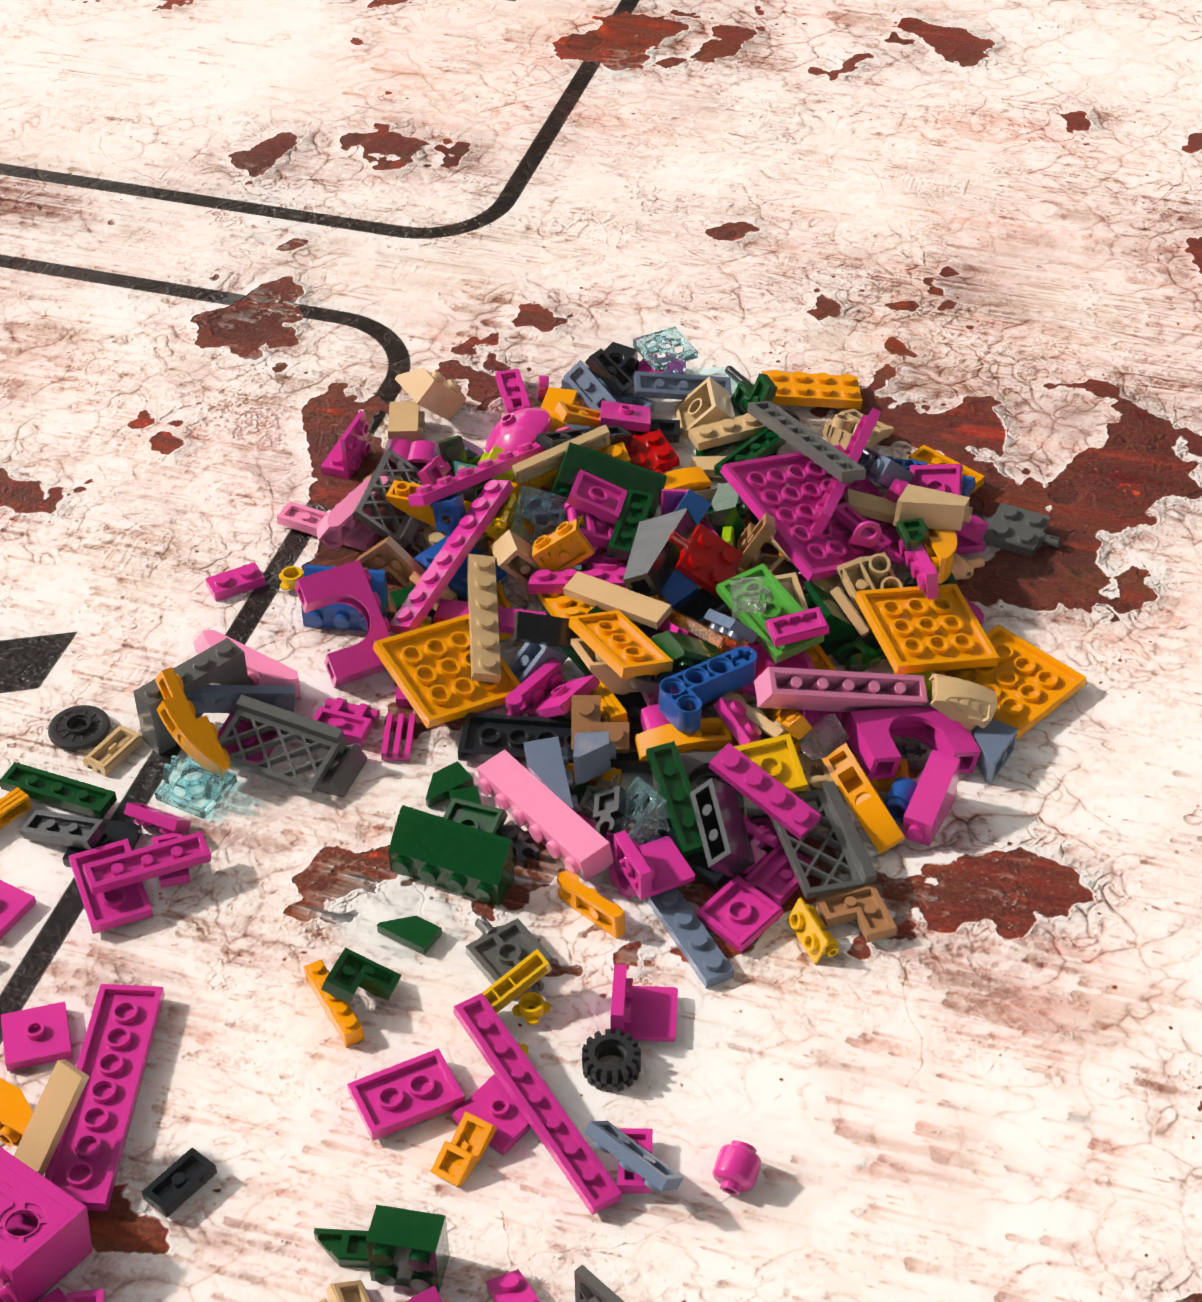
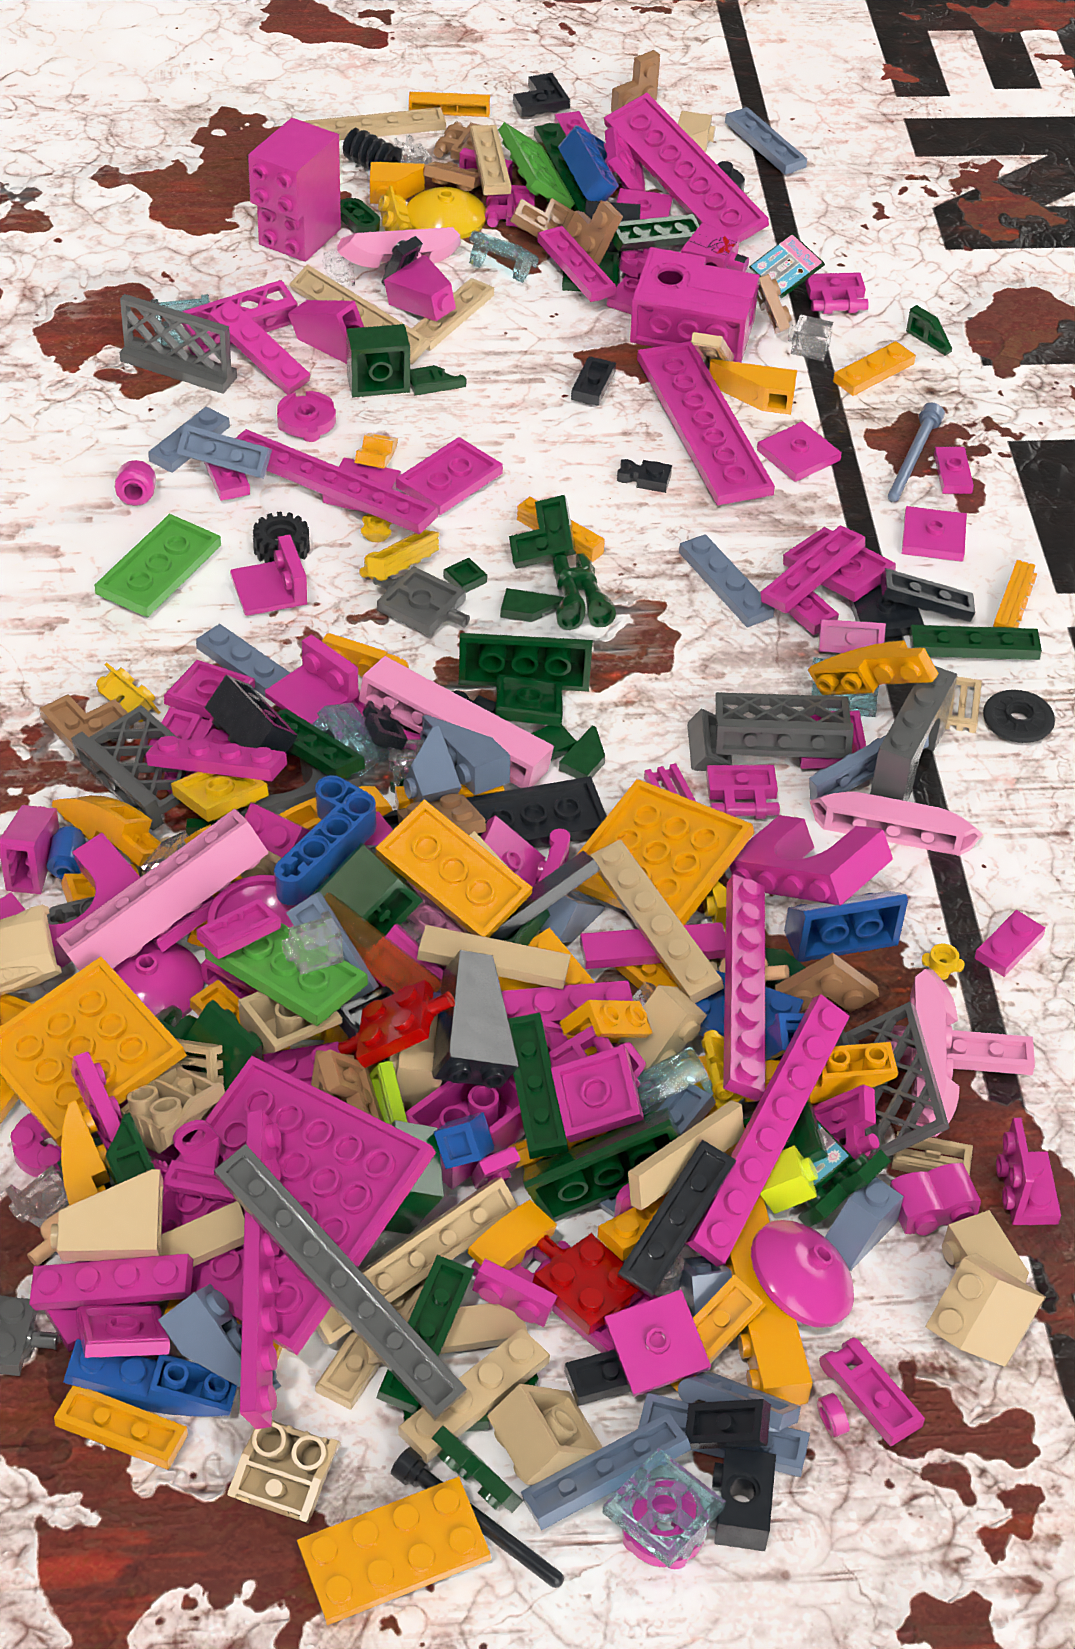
camera: 155 degrees right, 5 degrees up
none -> clear bracket [5,1165,69,1228]
none -> bright green plate [94,513,222,618]
none -> sand blue plate [148,406,230,473]
none -> dark pink plate [277,391,336,442]
none -> dark green tile [443,557,488,593]
none -> dark pink plate [472,1259,557,1327]
none -> dark green piece [553,553,616,630]
none -> black plate [617,459,672,493]
none -> sand blue plate [679,534,775,628]

